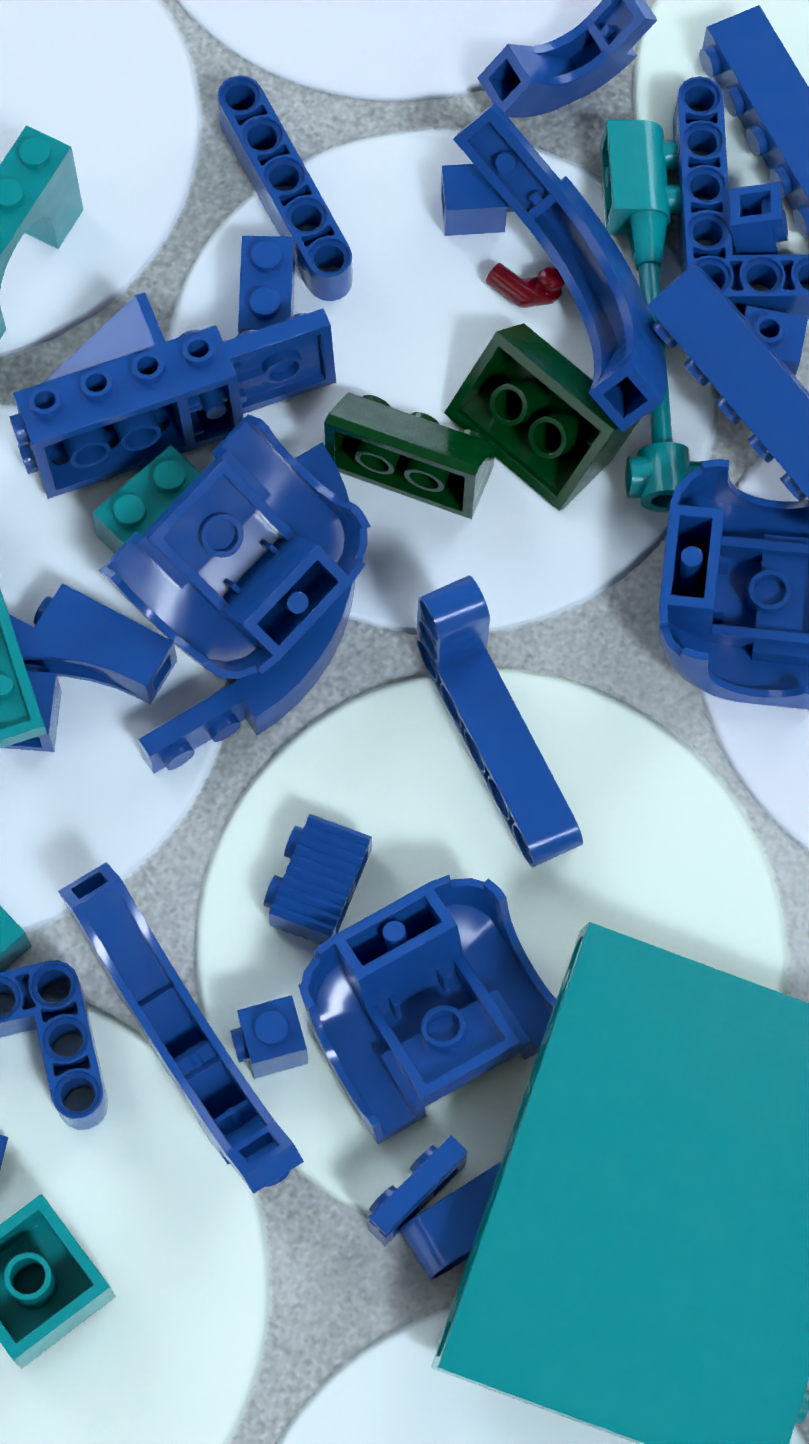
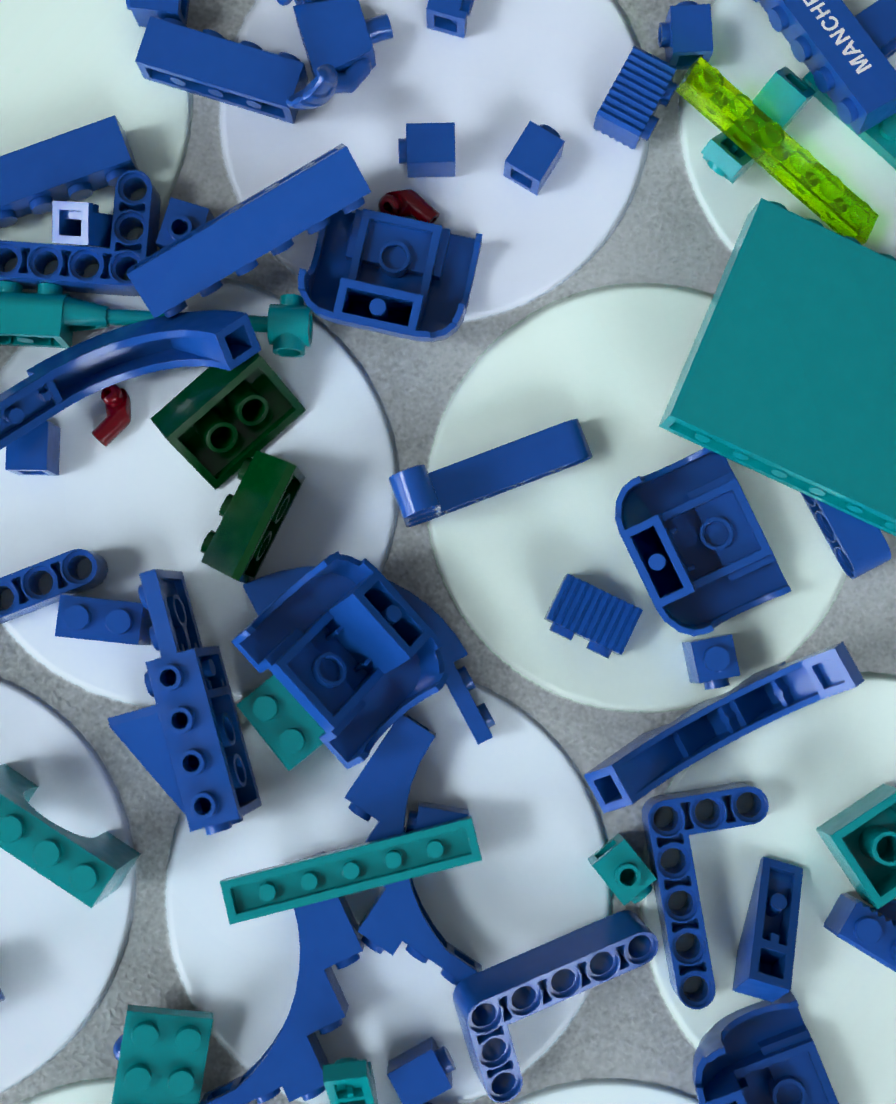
camera: 85 degrees left, 15 degrees up
blue plate [369,1135,468,1246] -> none

